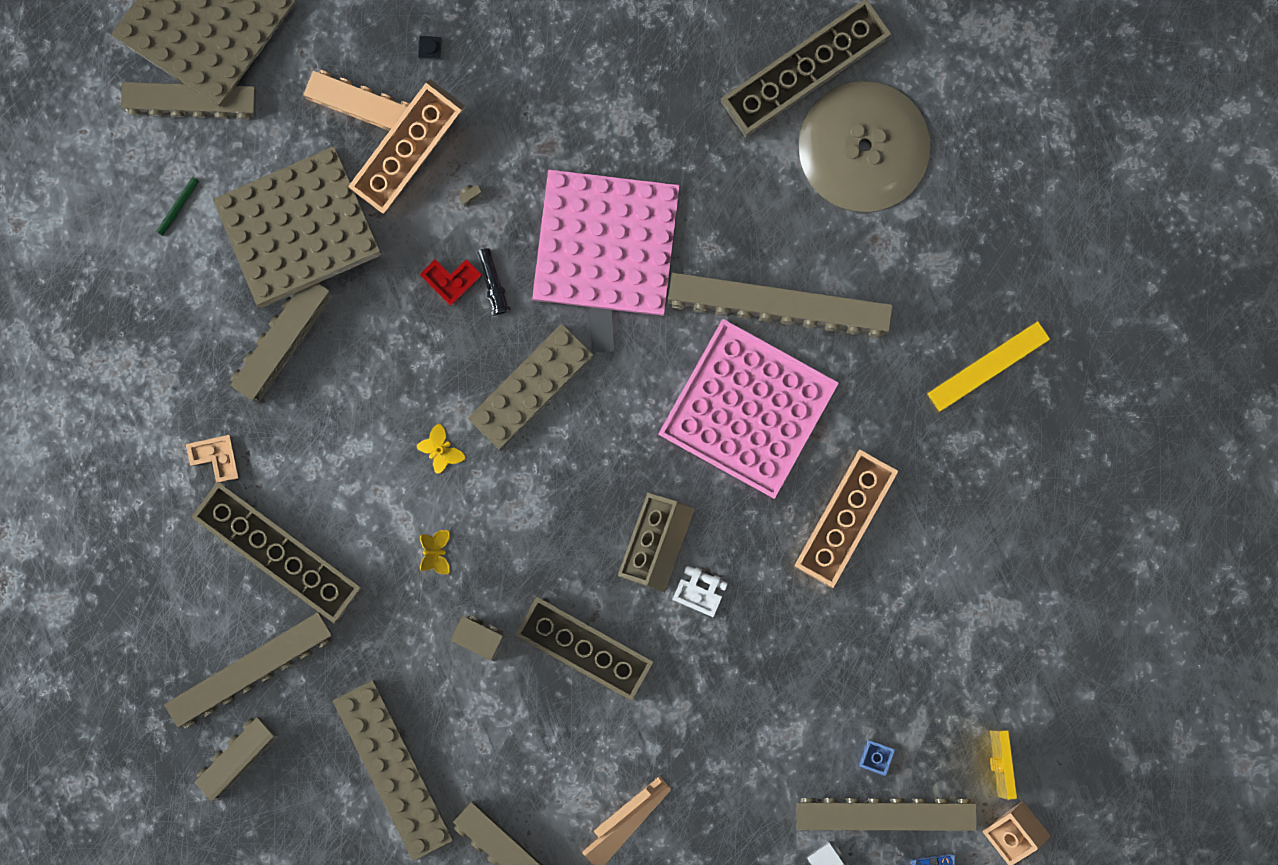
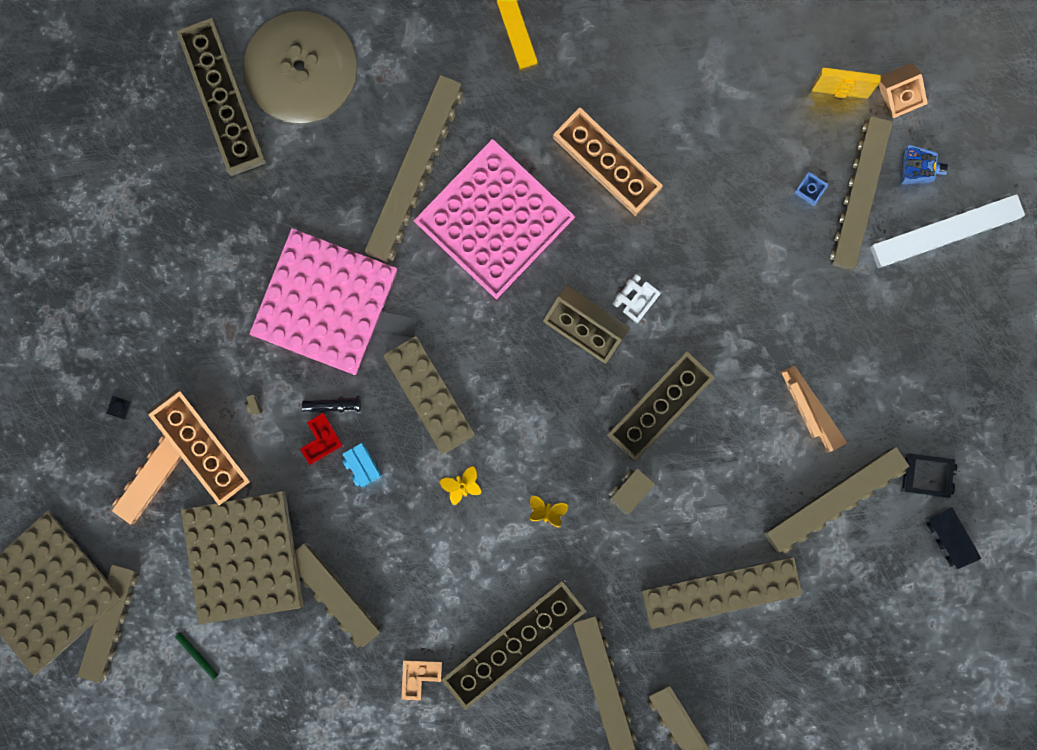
camera: 70 degrees left, 0 degrees up
none -> medium azure brick [342,443,383,488]

